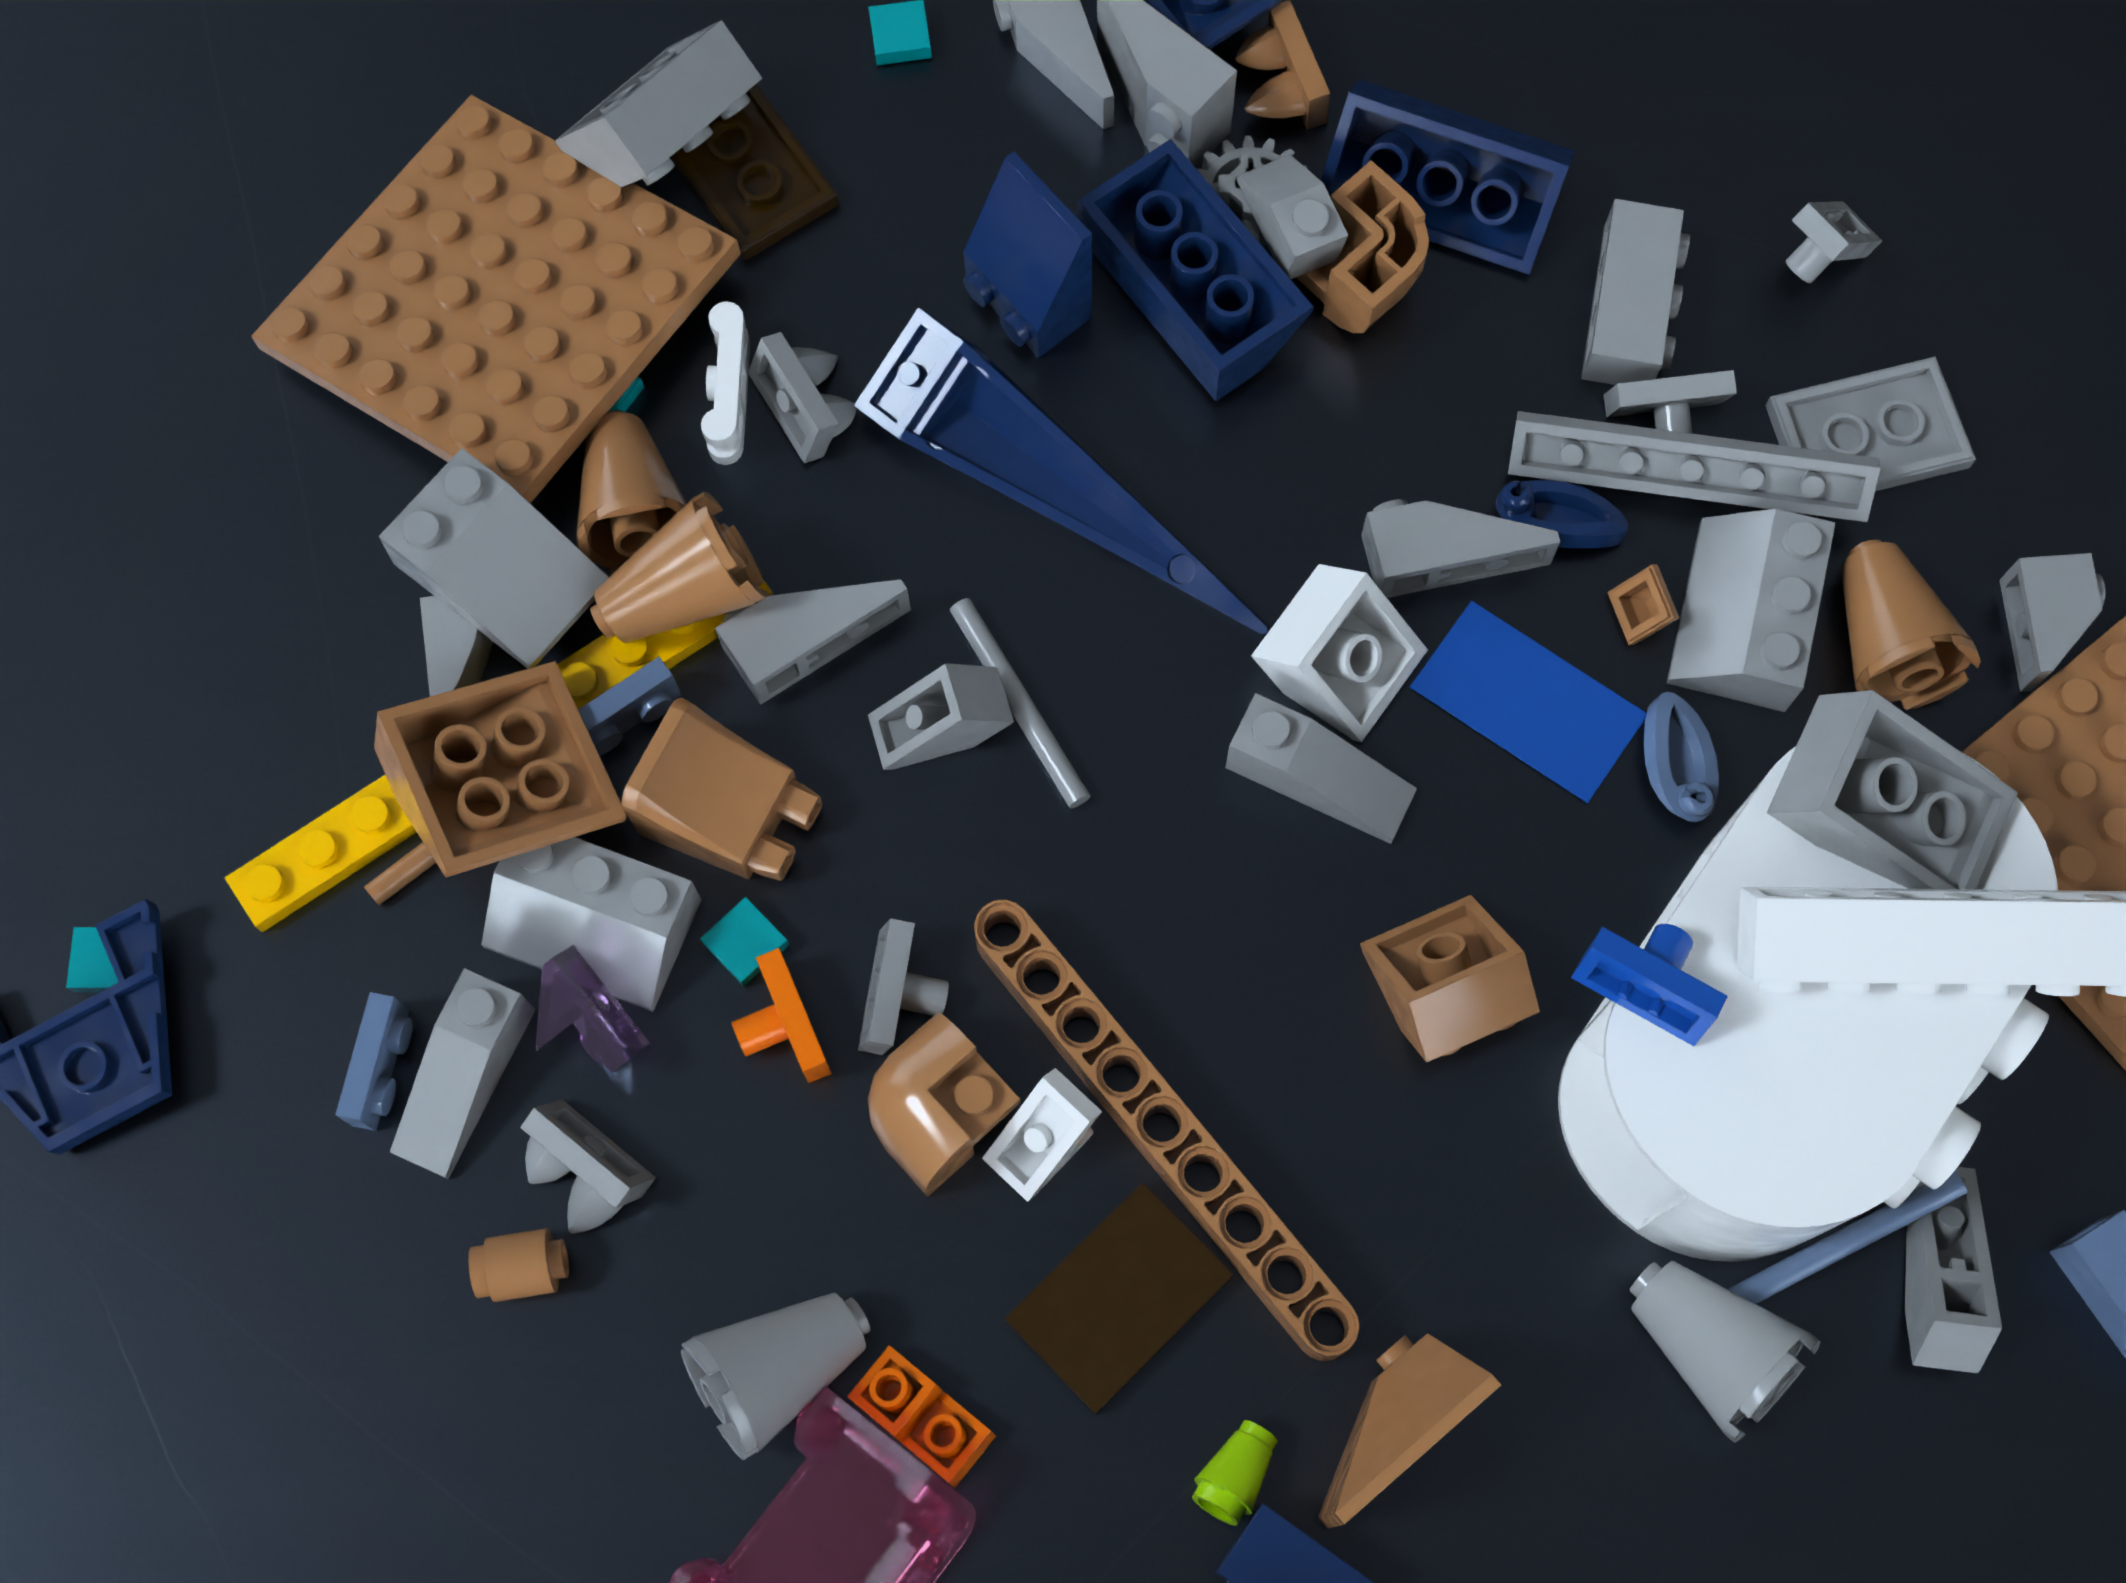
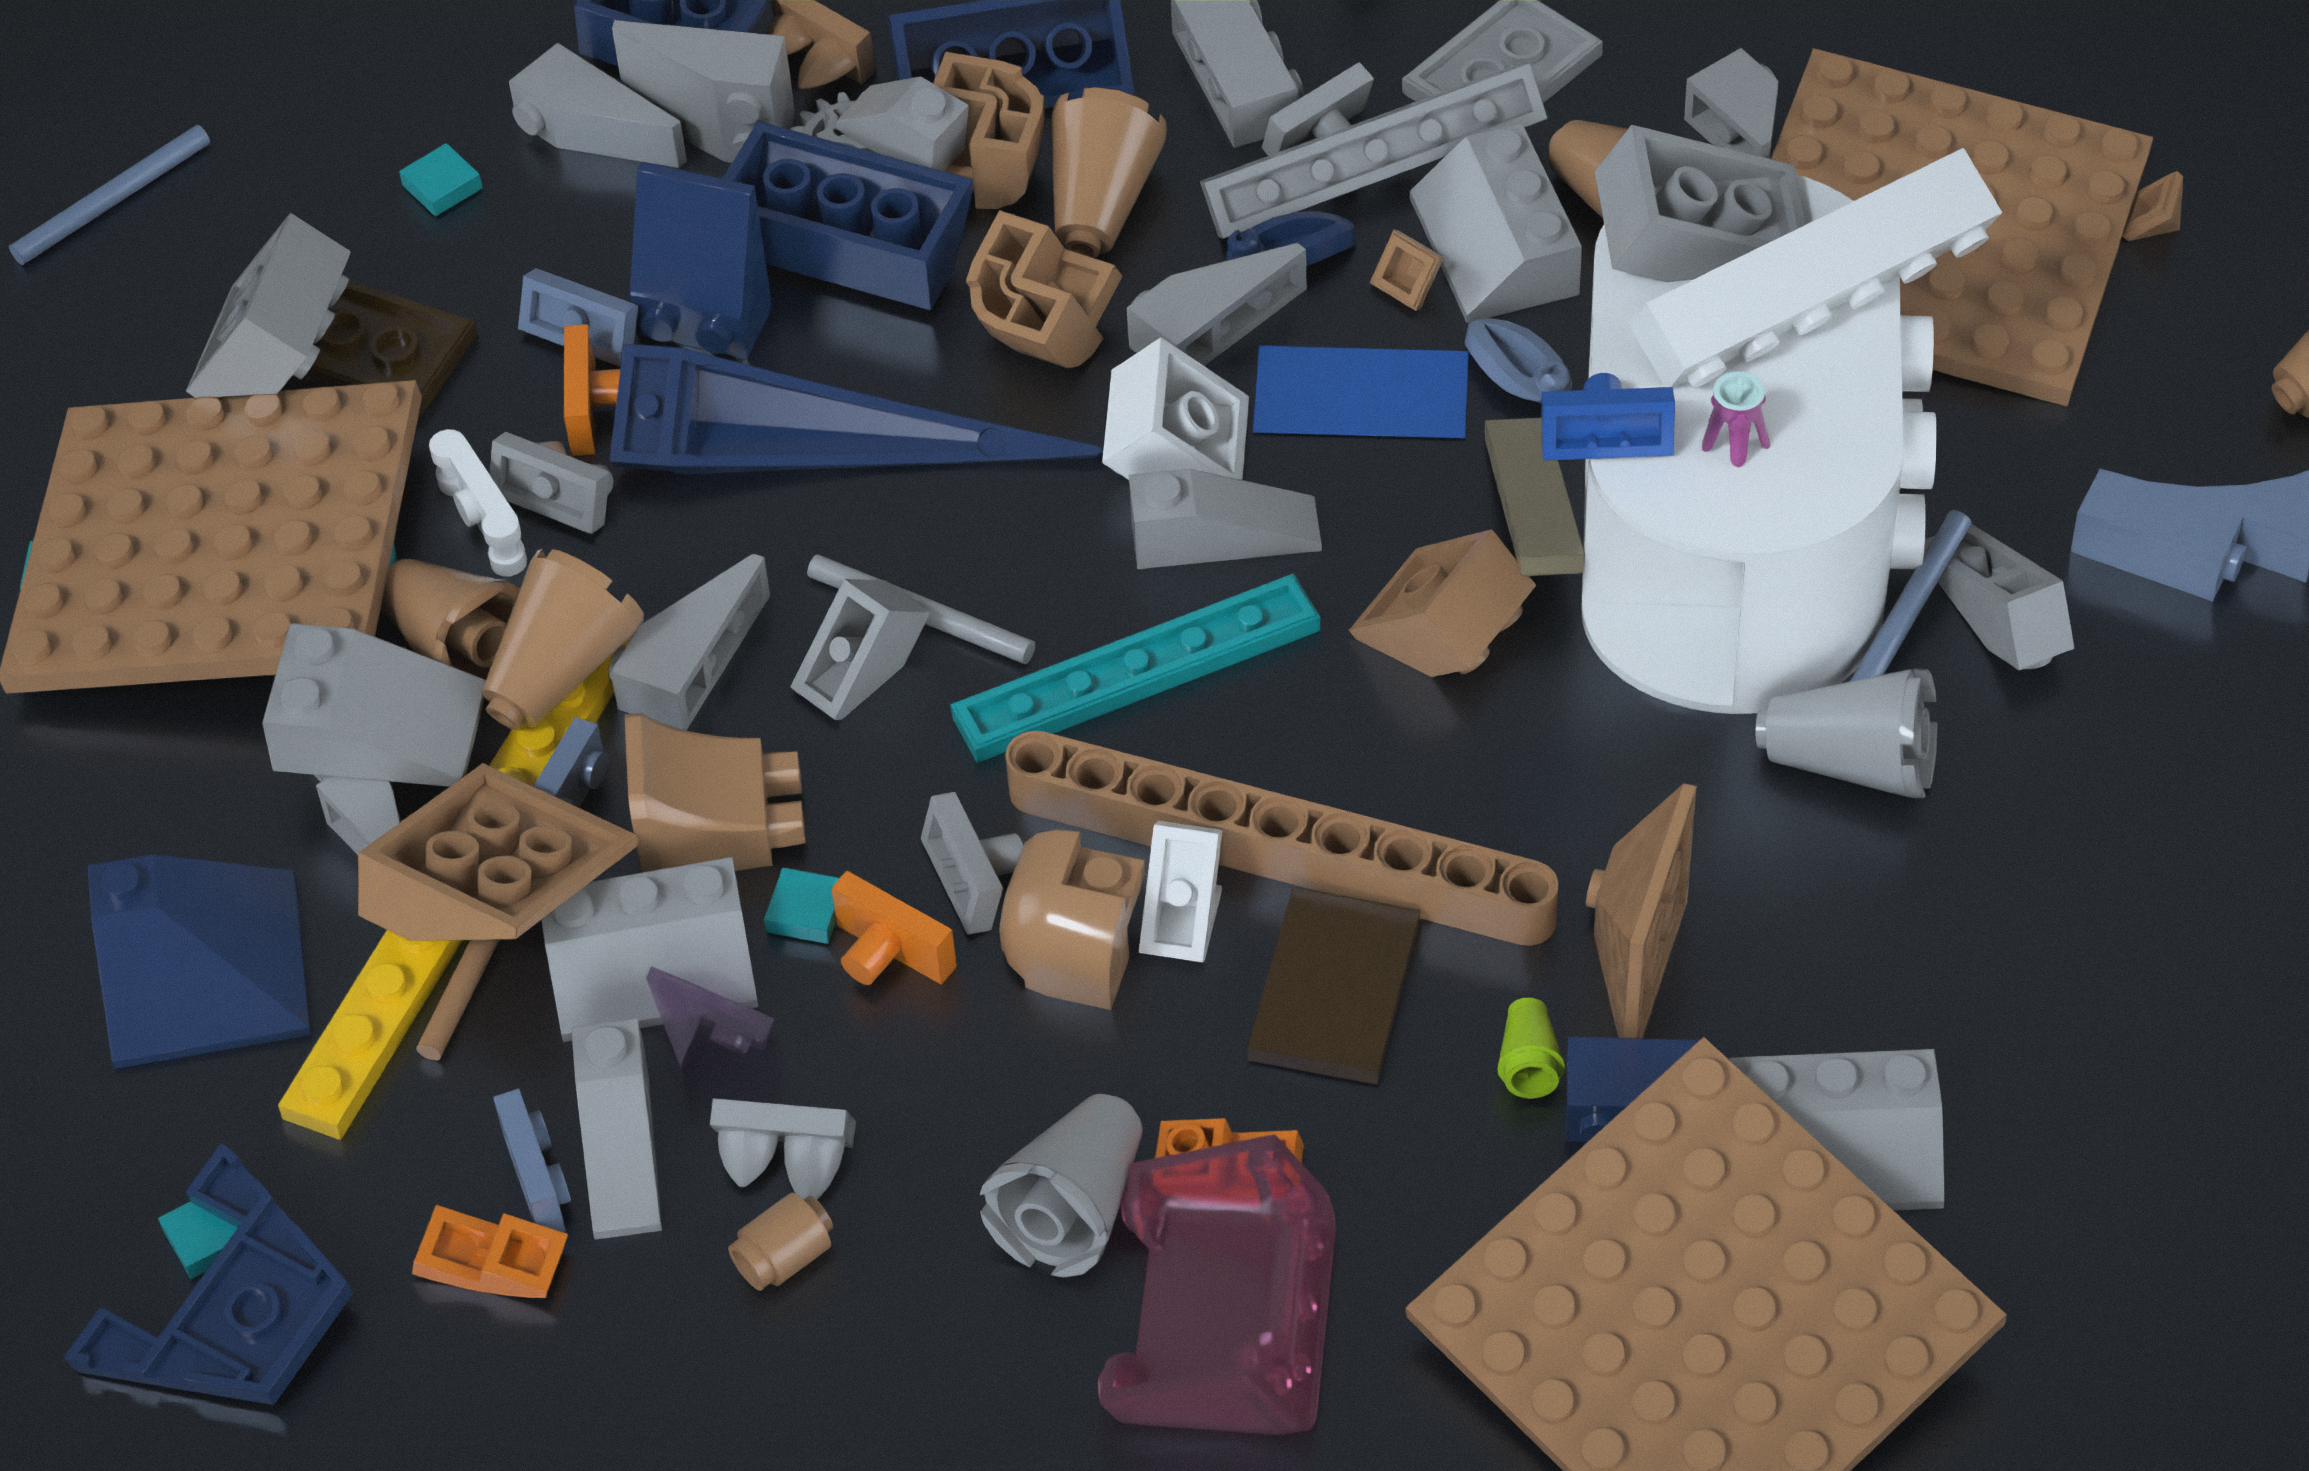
camera: 30 degrees left, 20 degrees down
none -> dark blue slope [88,854,312,1069]
none -> orange slope [412,1205,568,1298]
none -> sand blue plate [518,268,638,367]
none -> orange tile [564,324,620,456]
none -> teal tile [950,574,1321,763]
none -> medium nougat brick [966,210,1123,368]
none -> medium nougat cone [1051,87,1167,258]
none -> dark tan tile [1485,418,1585,576]
none -> piece [1702,371,1770,468]

